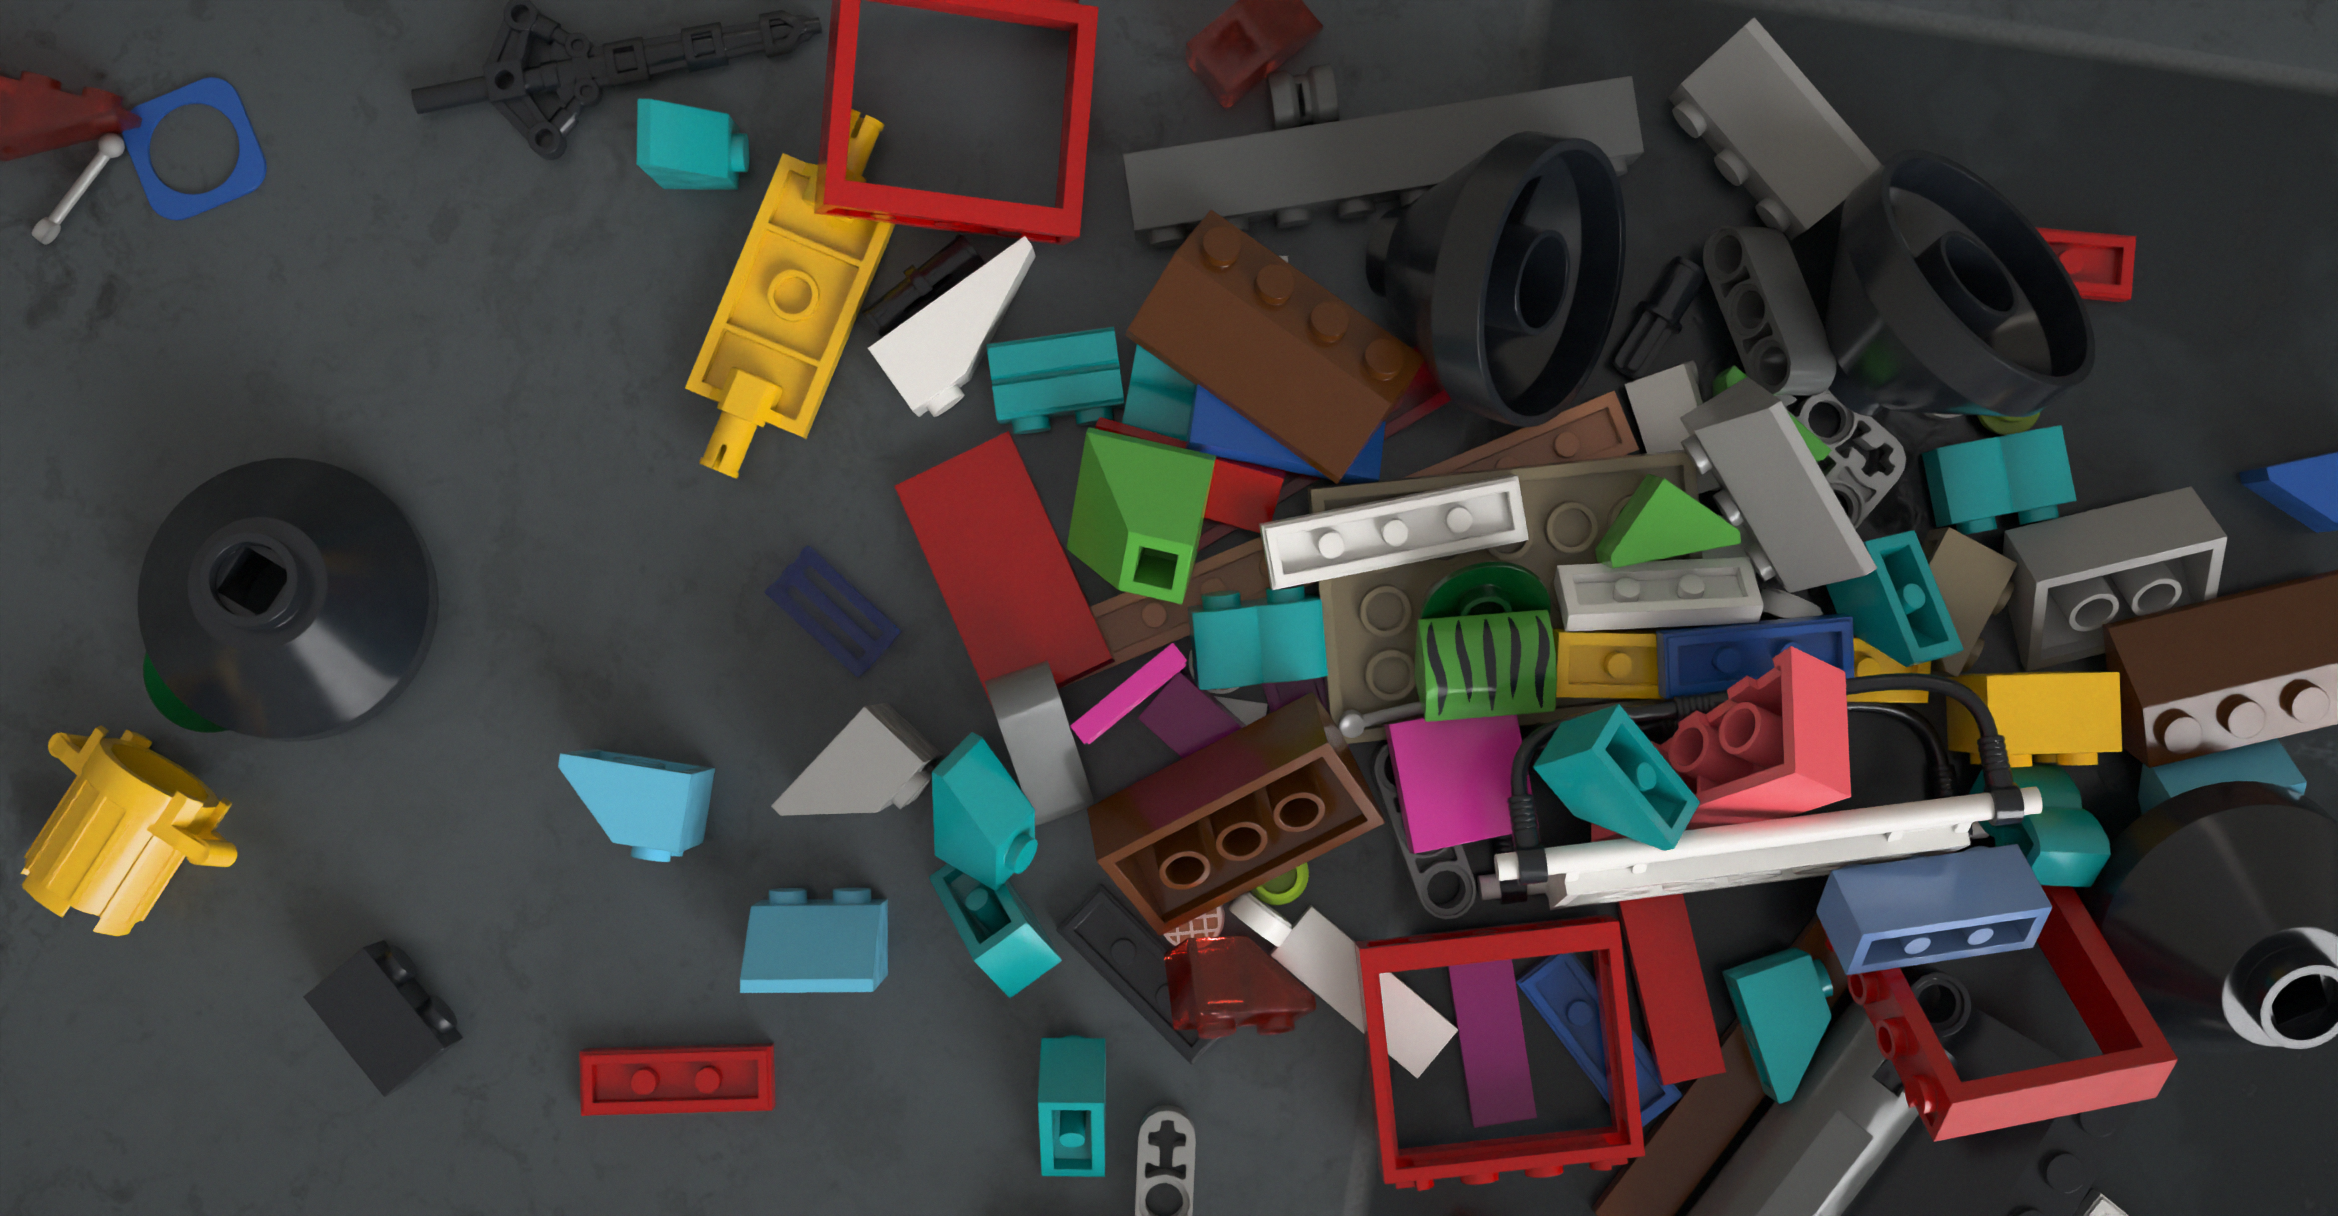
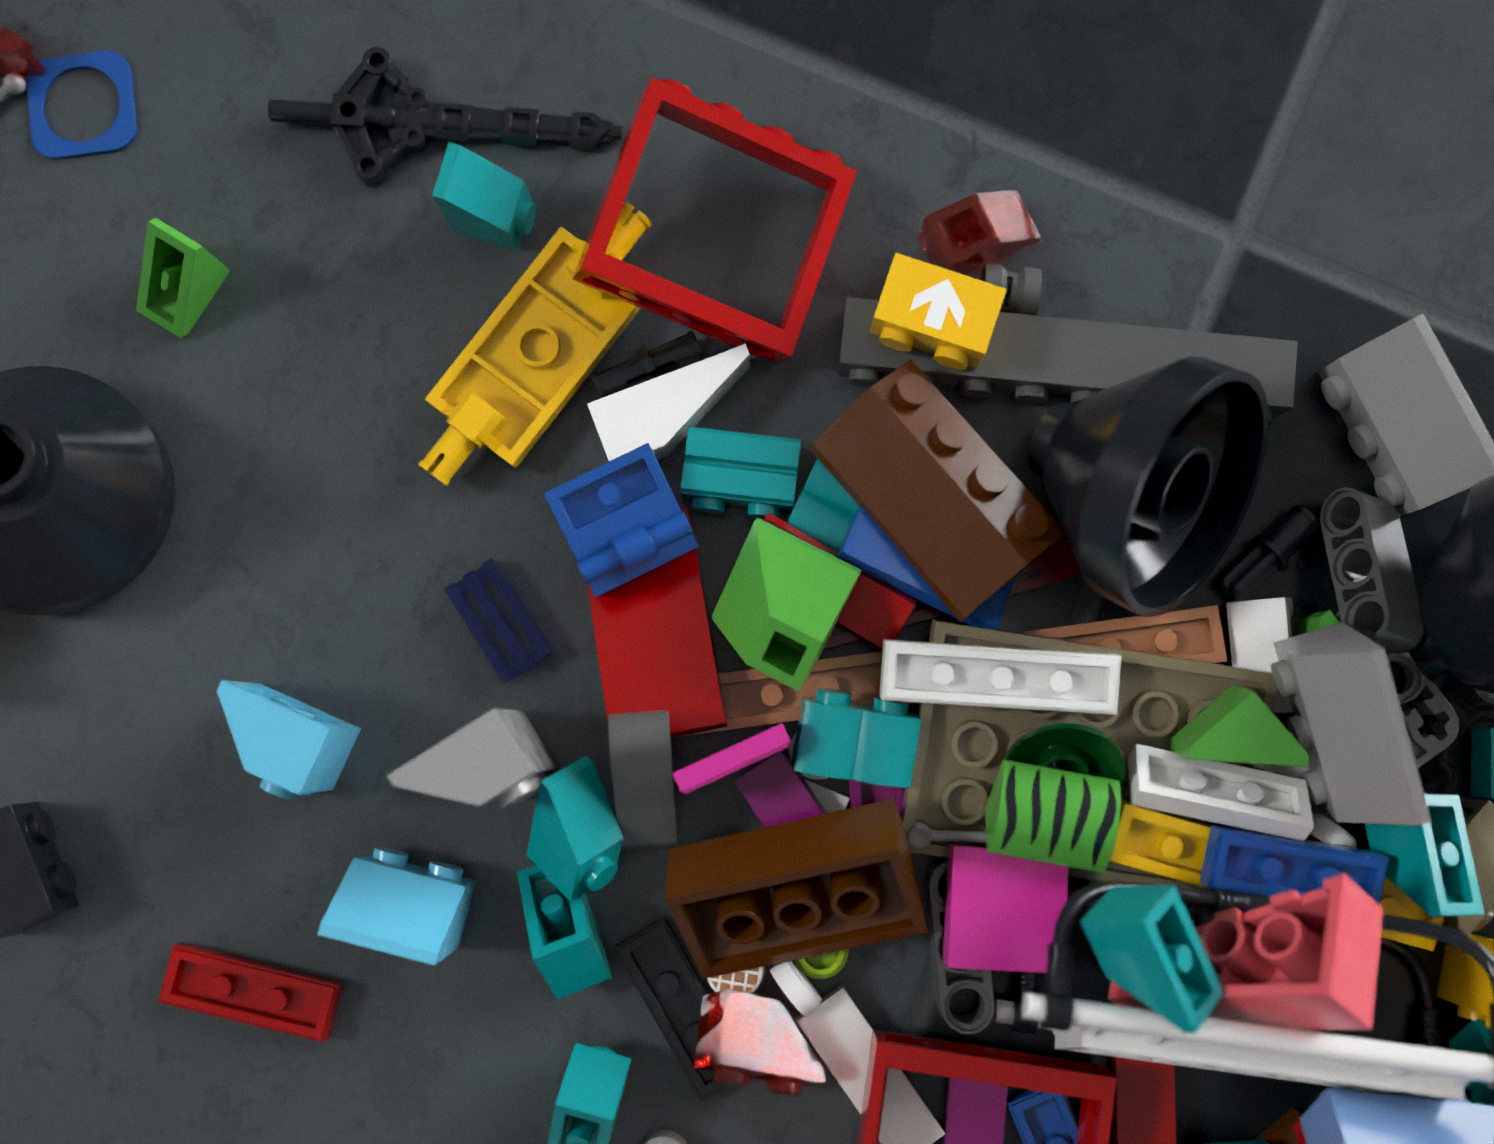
camera: 20 degrees right, 5 degrees down
none -> bright green slope [136,218,230,338]
none -> blue plate [544,443,699,597]
none -> yellow brick [869,252,1007,370]

